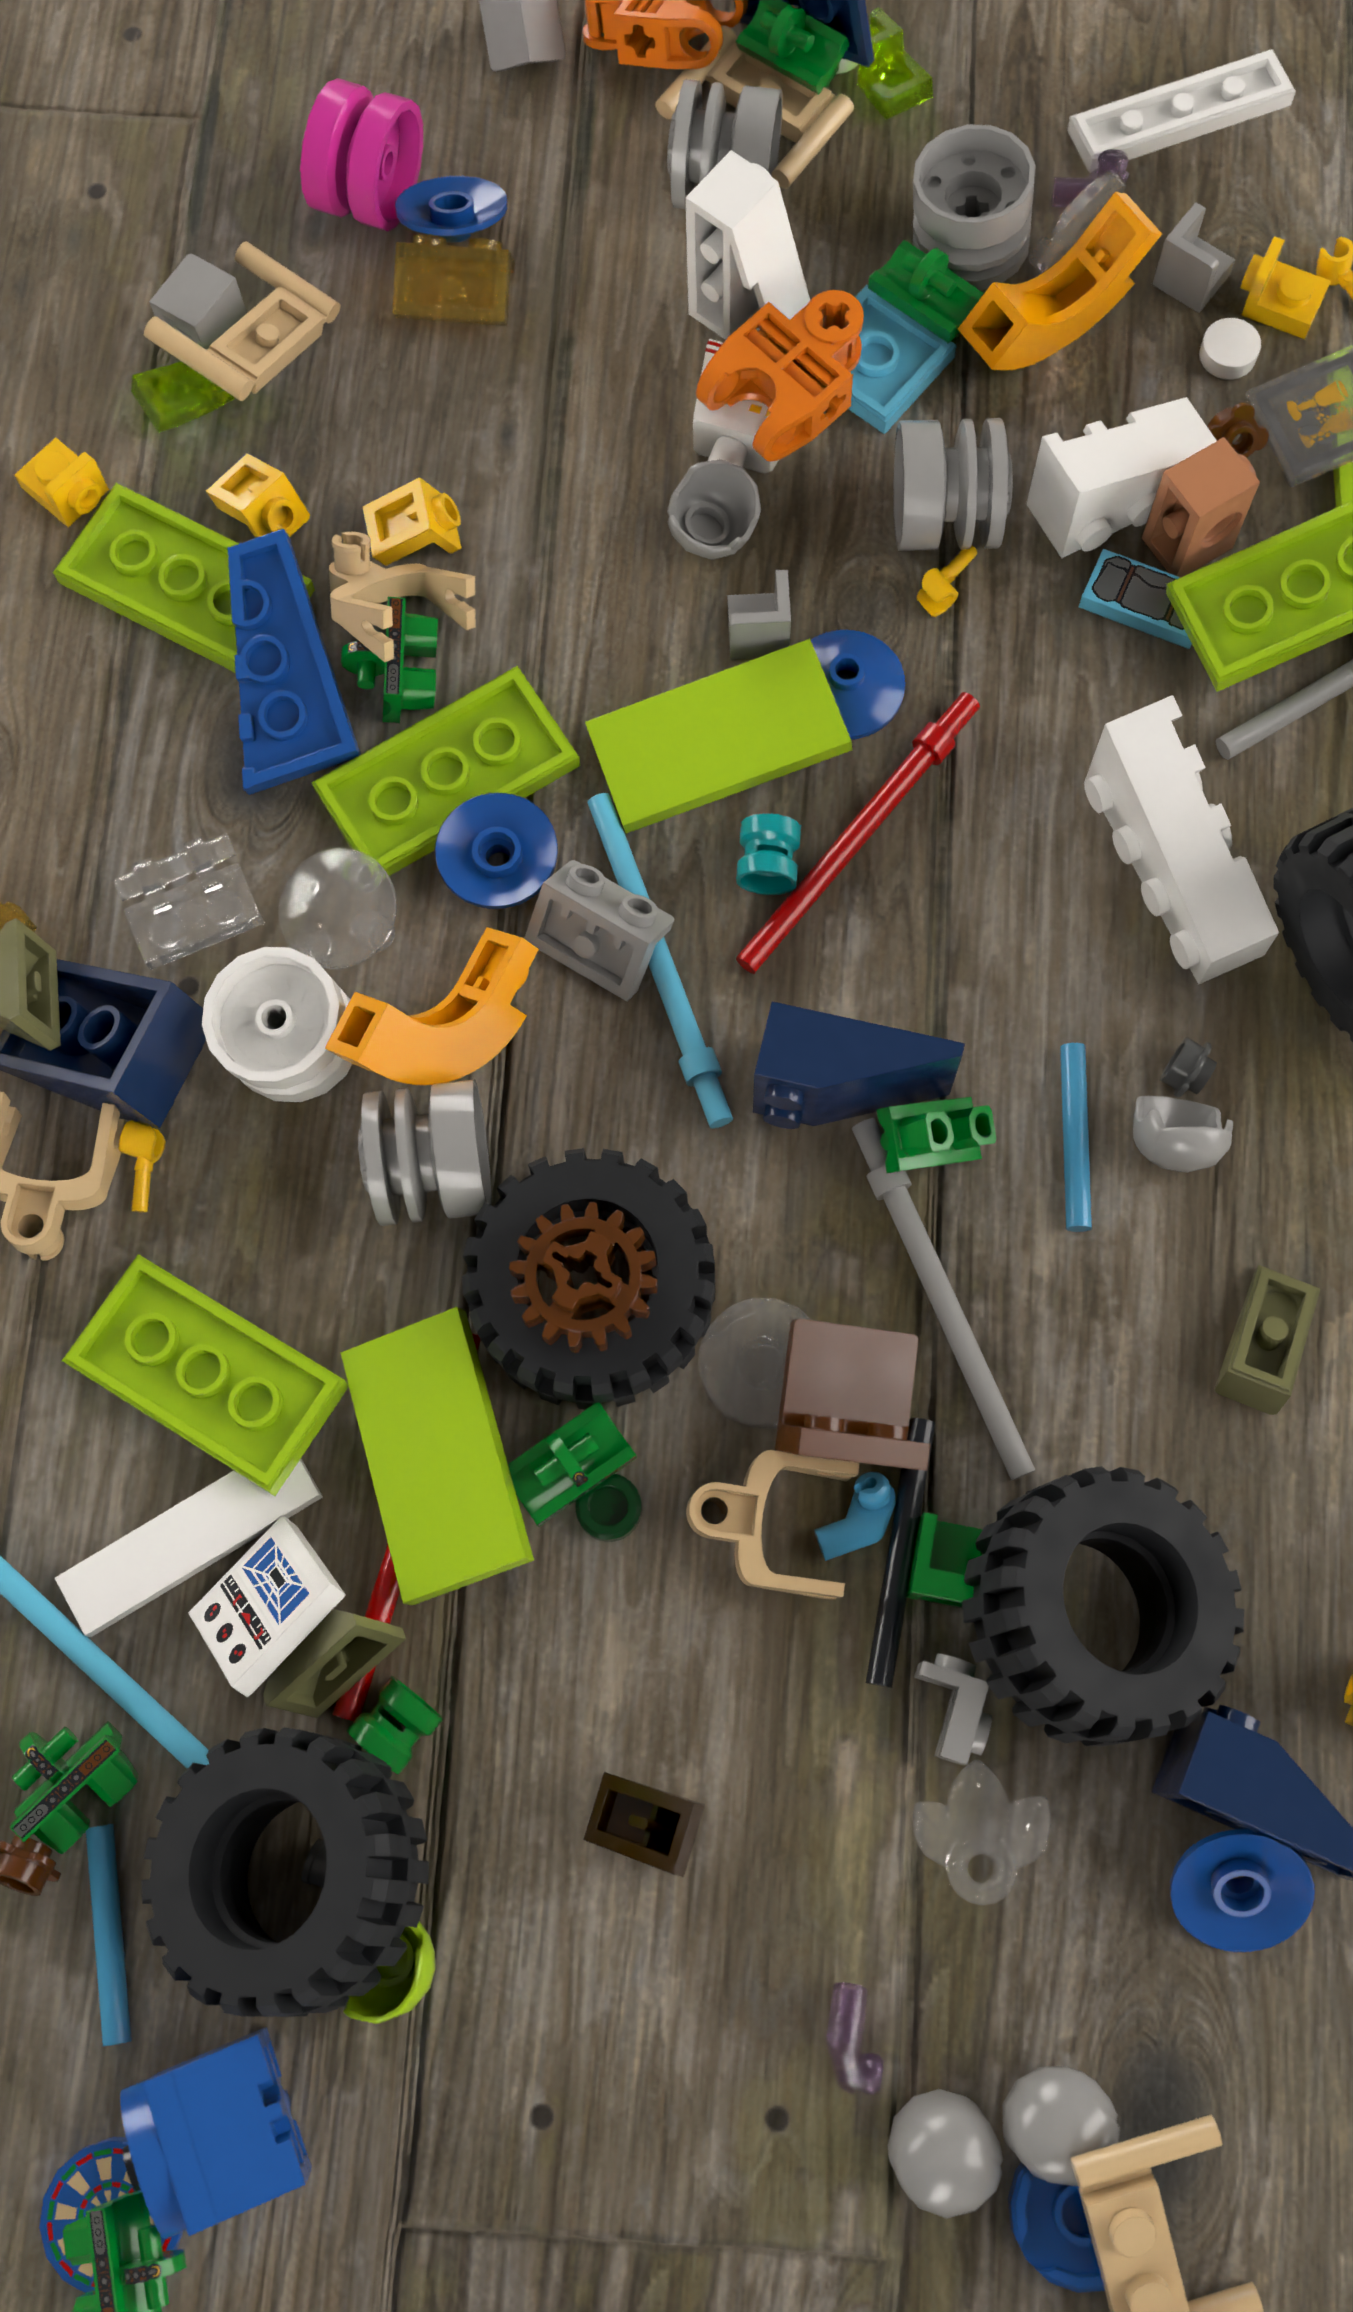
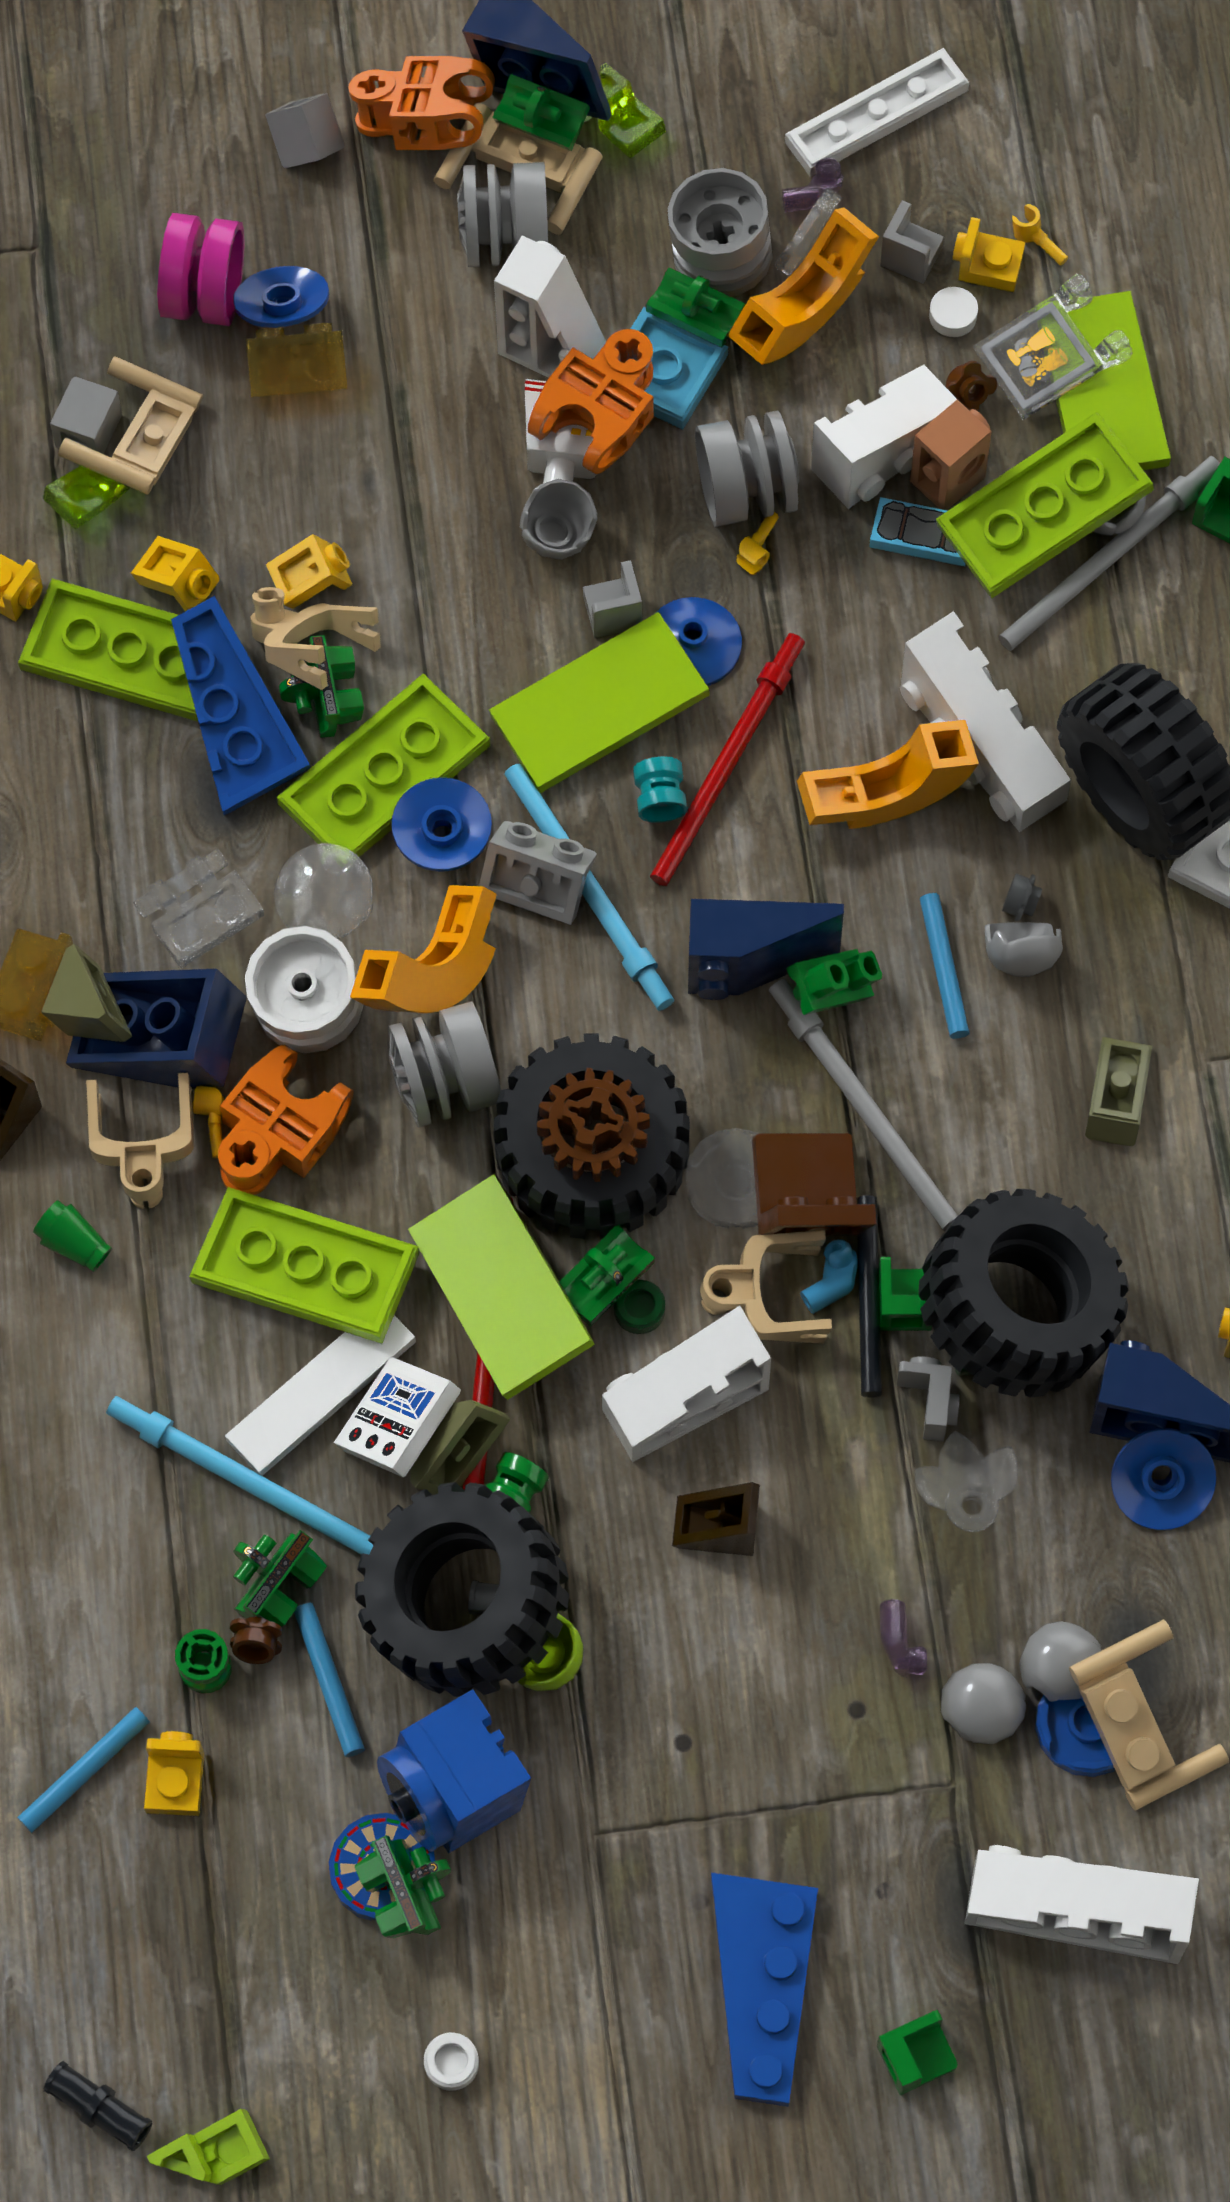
camera: 15 degrees left, 5 degrees down
none -> orange piece [218,1044,354,1195]
none -> white wedge [602,1306,771,1462]
none -> light orange arch [797,720,979,829]

